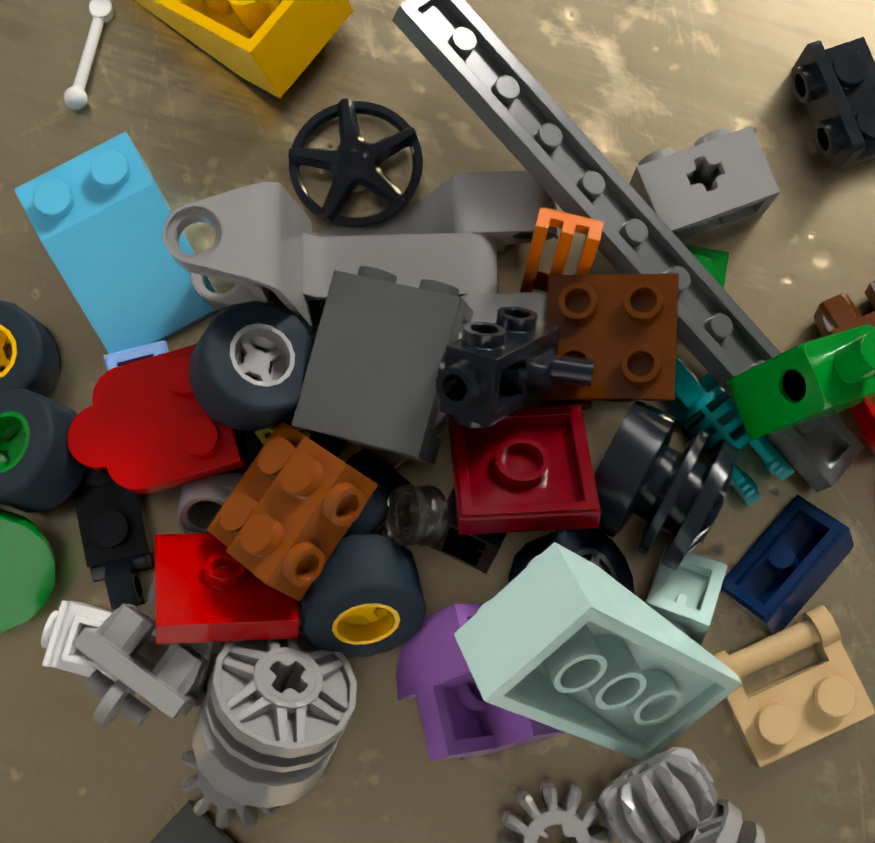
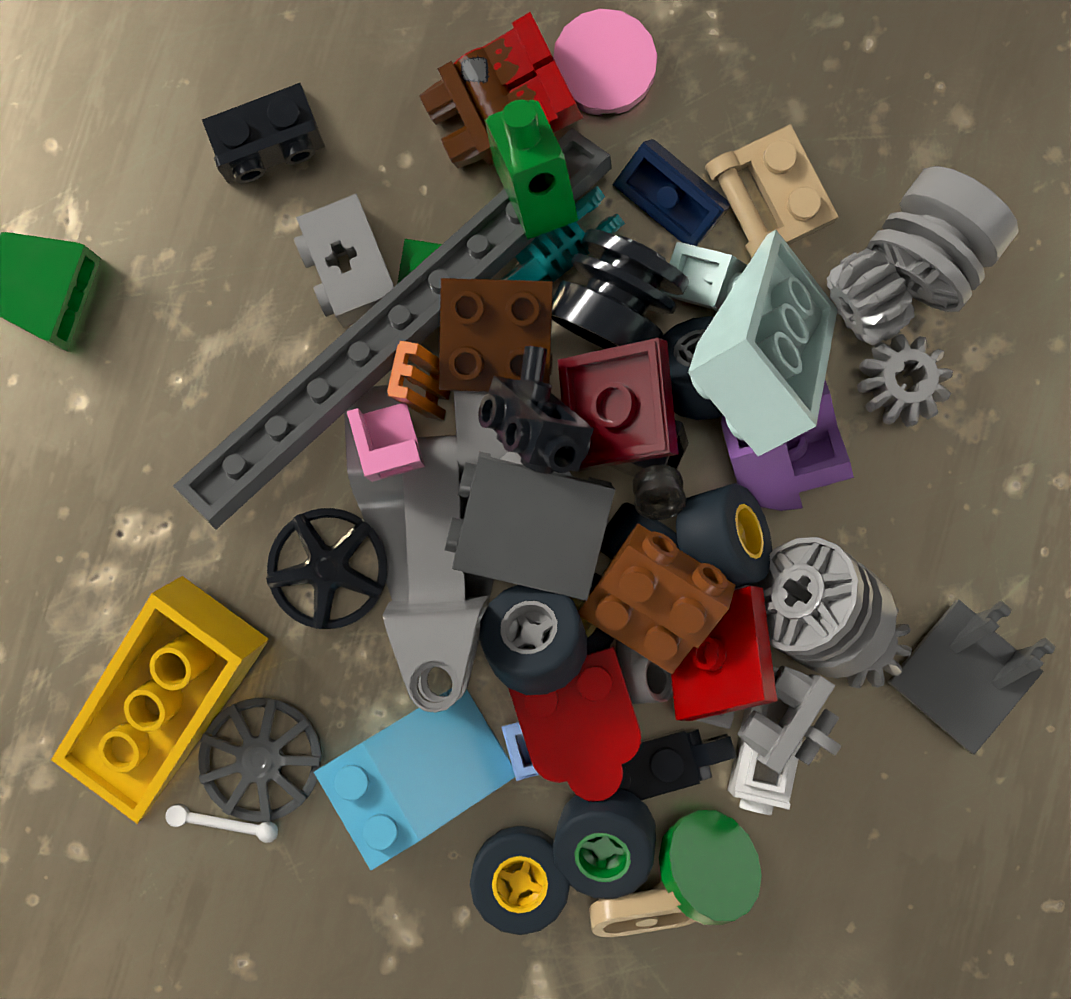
camera: 90 degrees left, 5 degrees up
none -> dark grey wheel [198,698,321,822]
none -> bright pink panel [347,403,425,482]

